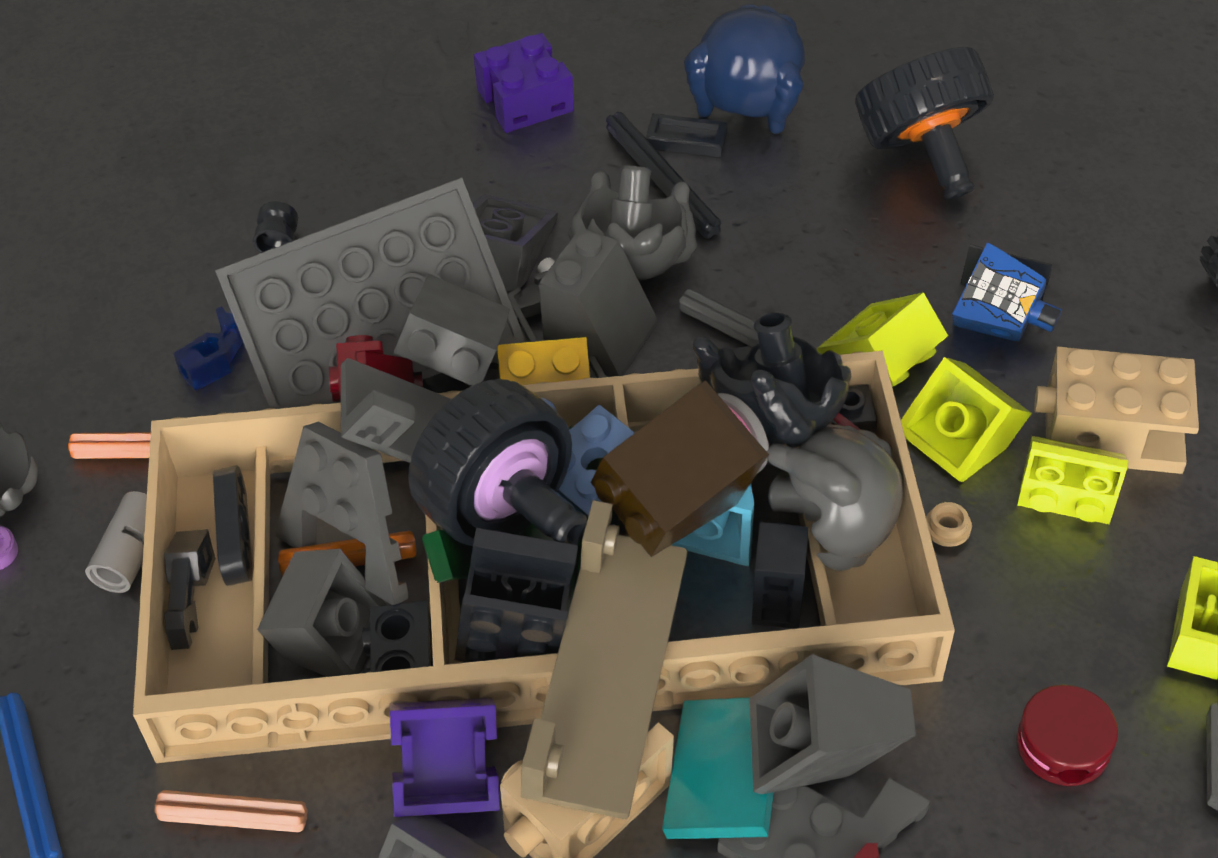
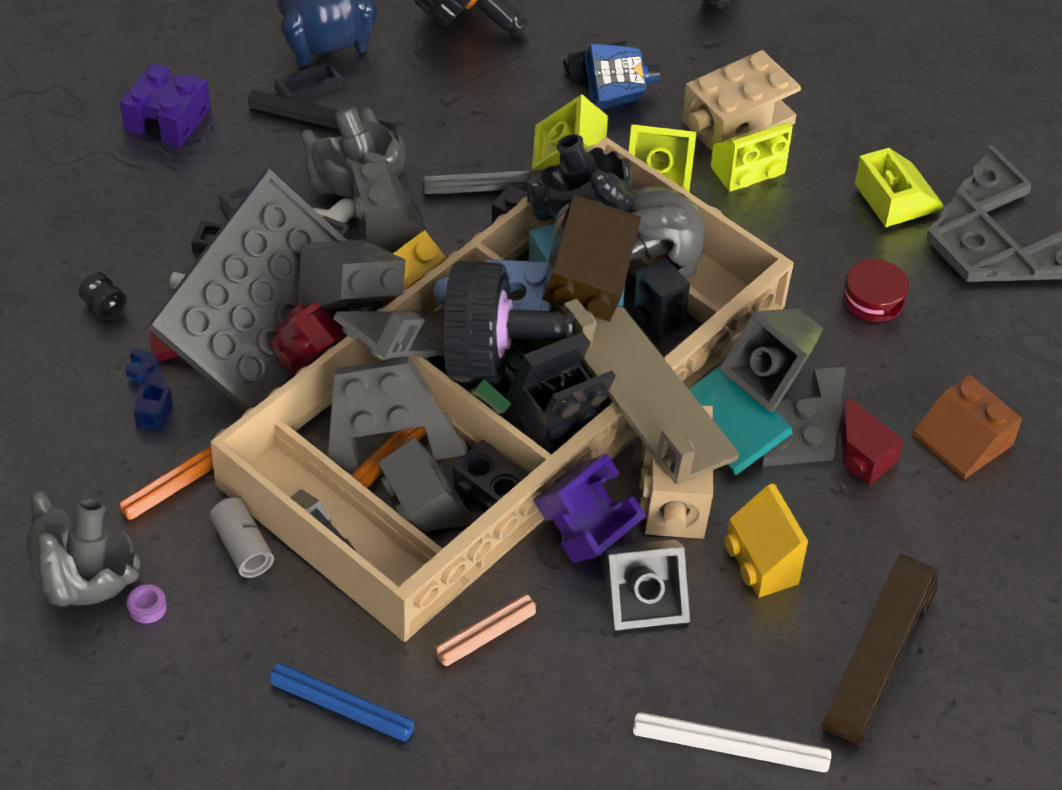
camera: 45 degrees left, 0 degrees up
black beam [213,465,252,586] -> none

